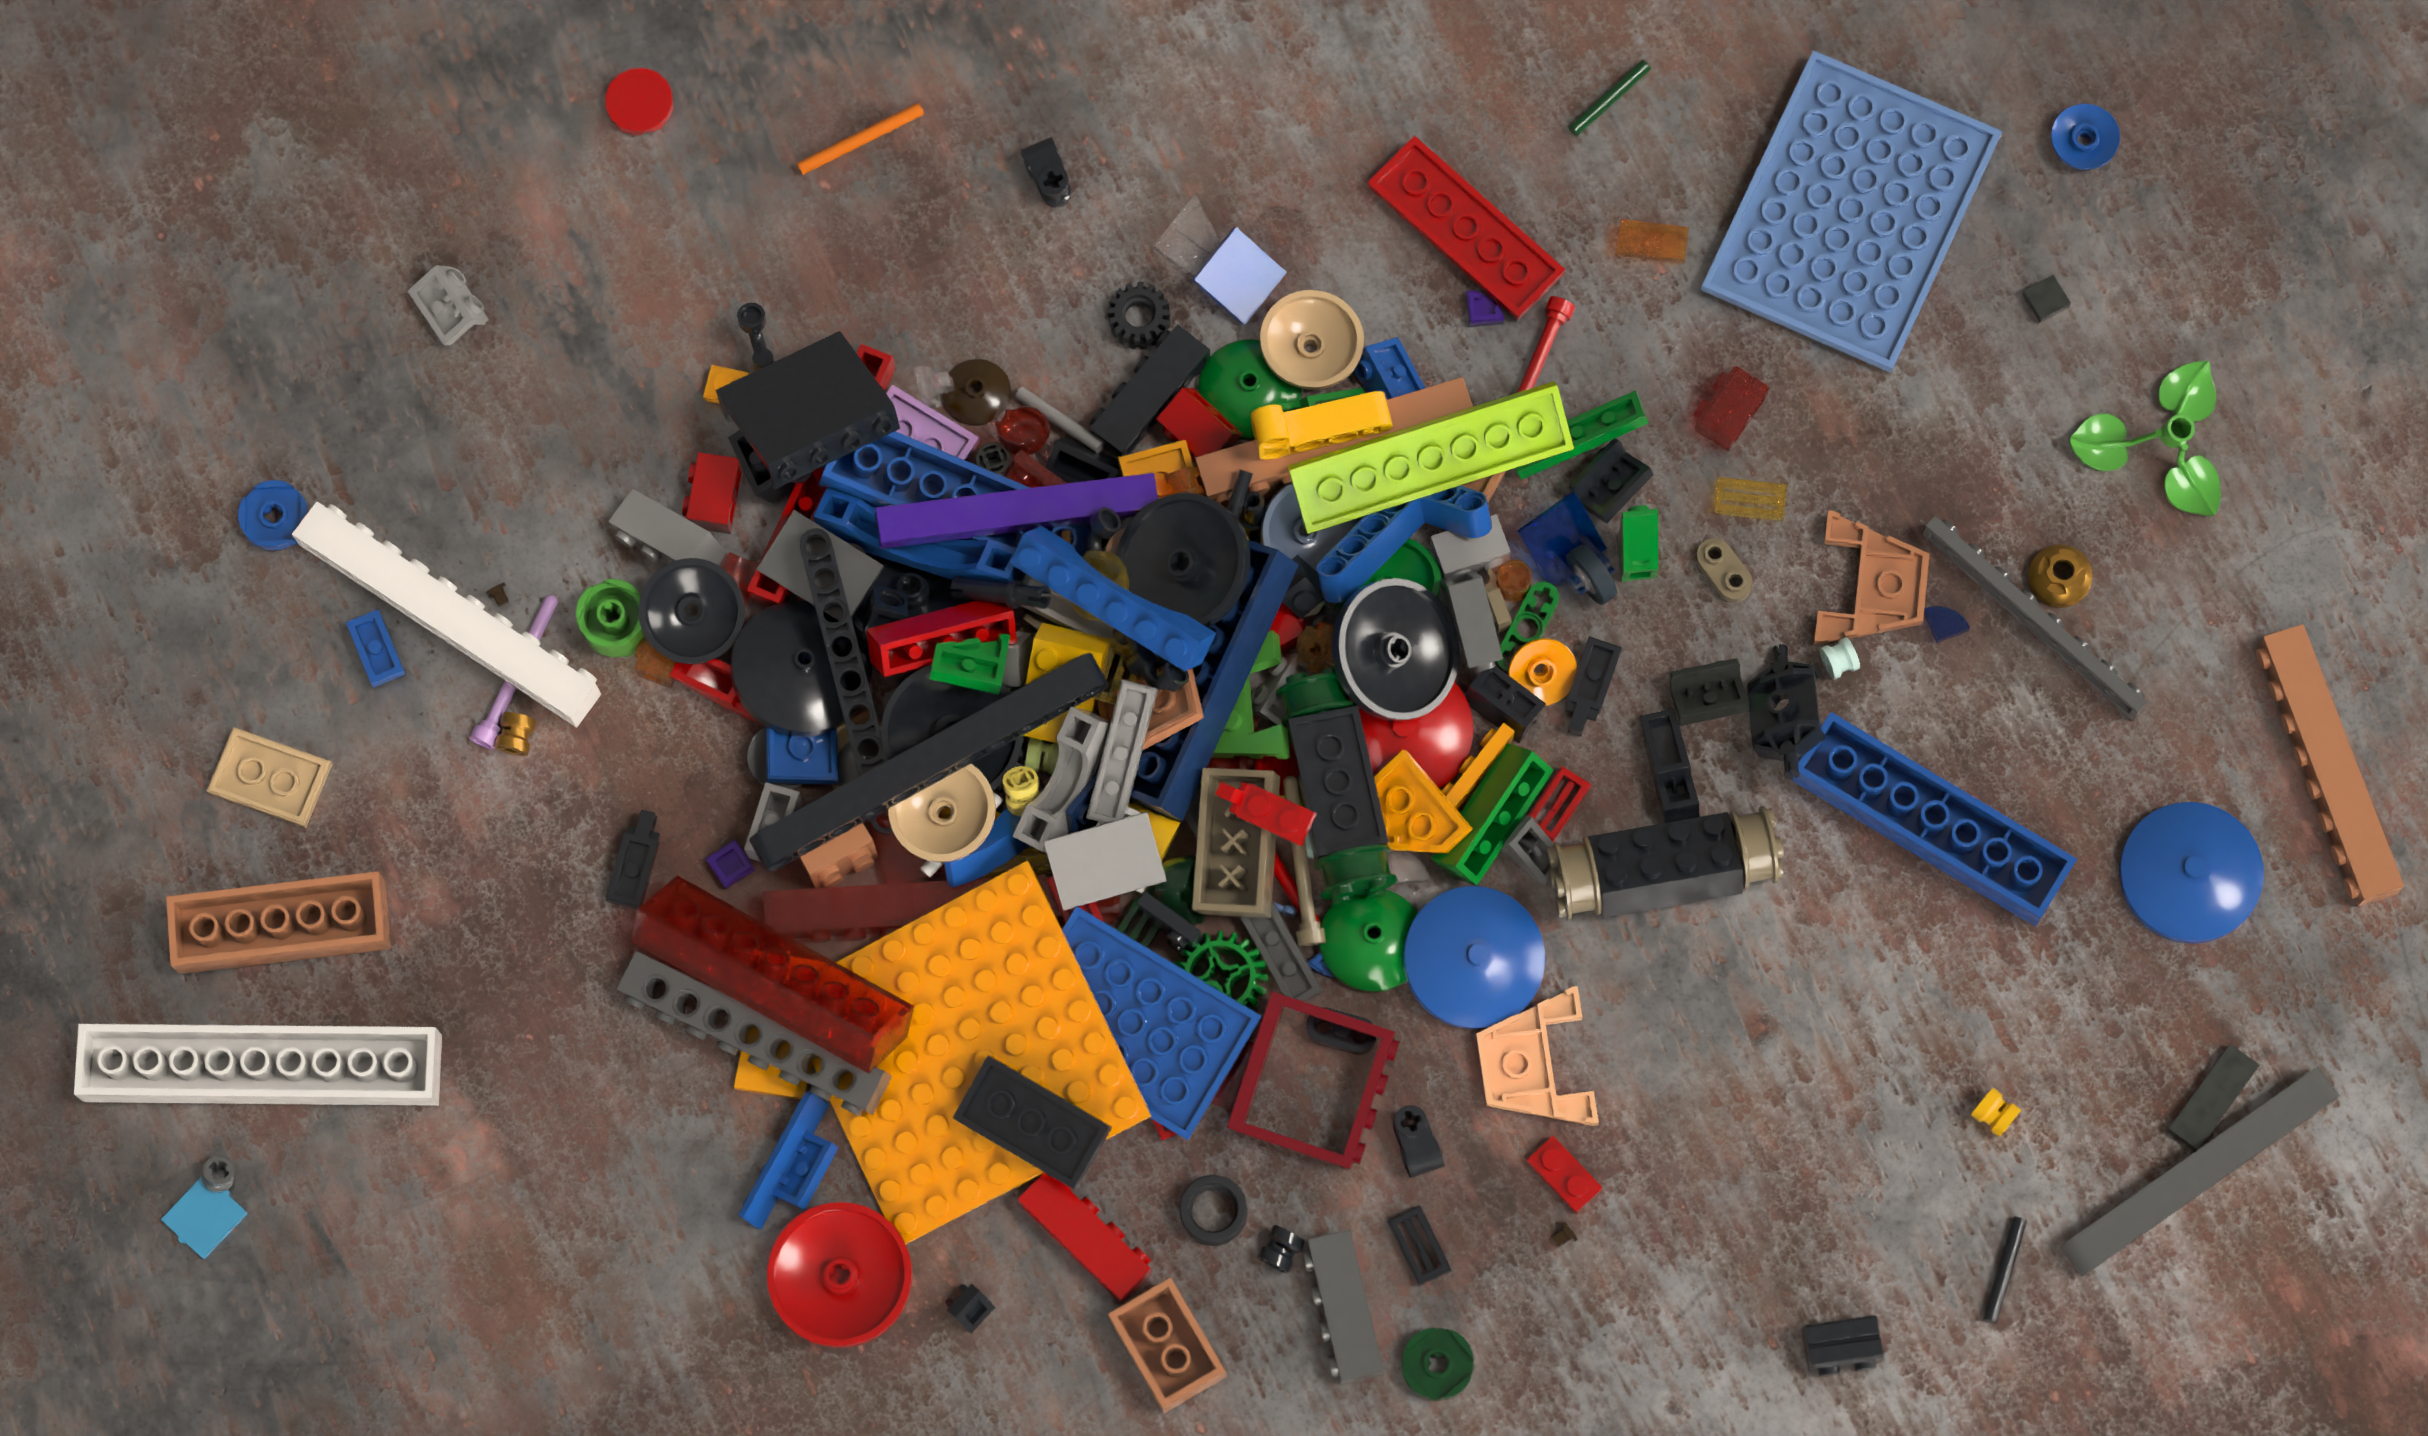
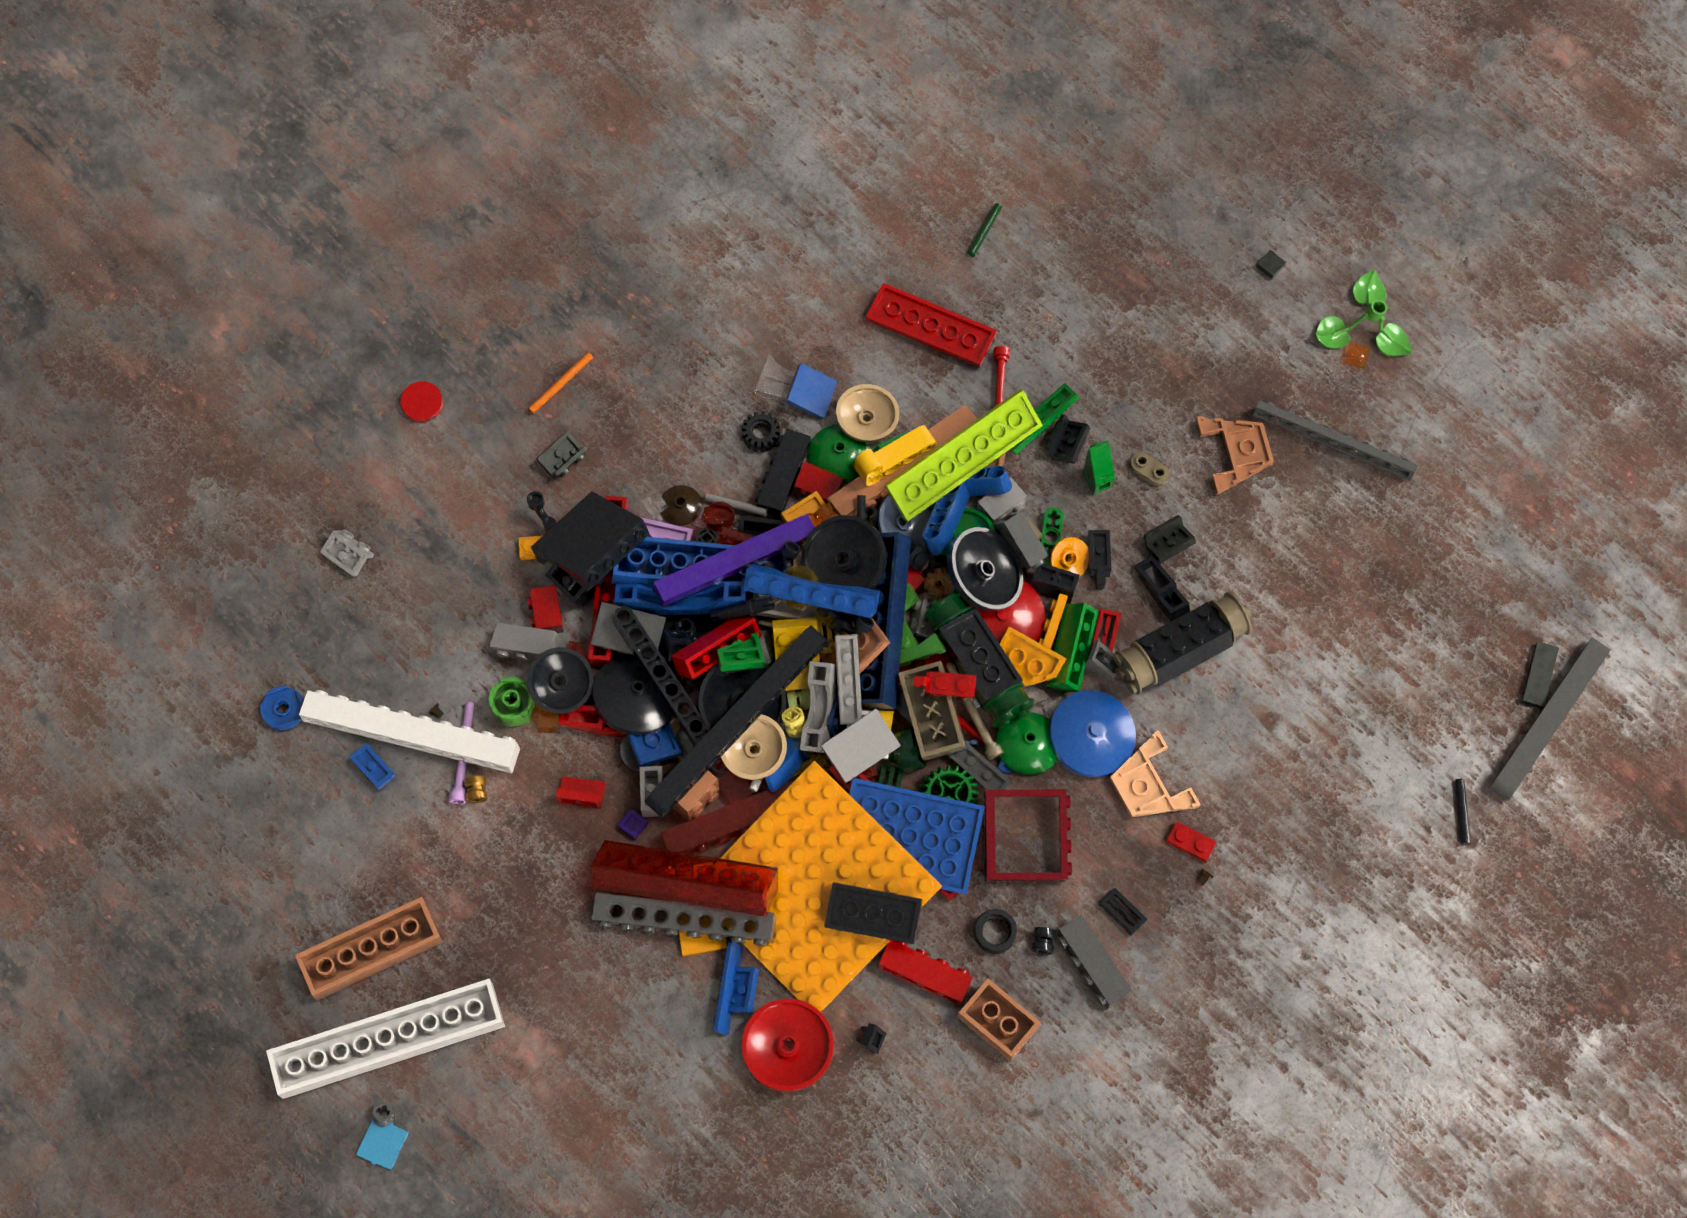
camera: 25 degrees left, 5 degrees down
tan tile [207,727,332,828] -> none
black hinge [606,809,660,910] -> none
black piece [1020,137,1072,207] -> none
black wing [1137,892,1203,954] -> none
black plate [1306,1007,1376,1055] -> none
blue bracket [1354,337,1425,400] -> none
black piece [1393,1105,1445,1178] -> none
dark green plate [1401,1328,1474,1402] -> none
dark purple tile [1466,291,1504,327] -> none
clear orange wheel [1496,559,1532,602] -> none
clear blue plate [1517,491,1617,605] -> none
clear orange plate [1616,219,1689,263] -> none
clear red brick [1693,366,1769,451] -> none
medium blue plate [1701,50,2002,373] -> none
clear yellow tile [1714,477,1787,521] -> none
black plate [1747,644,1825,779] -> none
blue brick [1791,712,2077,927] -> none
black brick [1802,1315,1884,1377] -> none
light aqua wheel [1819,637,1860,680] -> none
clear blue tile [1924,606,1970,643] -> none
yellow wheel [1971,1087,2021,1137] -> none
pearl gold piece [2028,544,2093,608] -> none
blue dish [2051,104,2120,170] -> none
blue dish [2119,802,2264,944] -> none
nougat brick [2256,624,2404,907] -> none
none -> pearl dark grey bracket [536,431,587,478]
none -> red panel [556,776,606,809]
none -> clear orange plate [1344,342,1370,369]

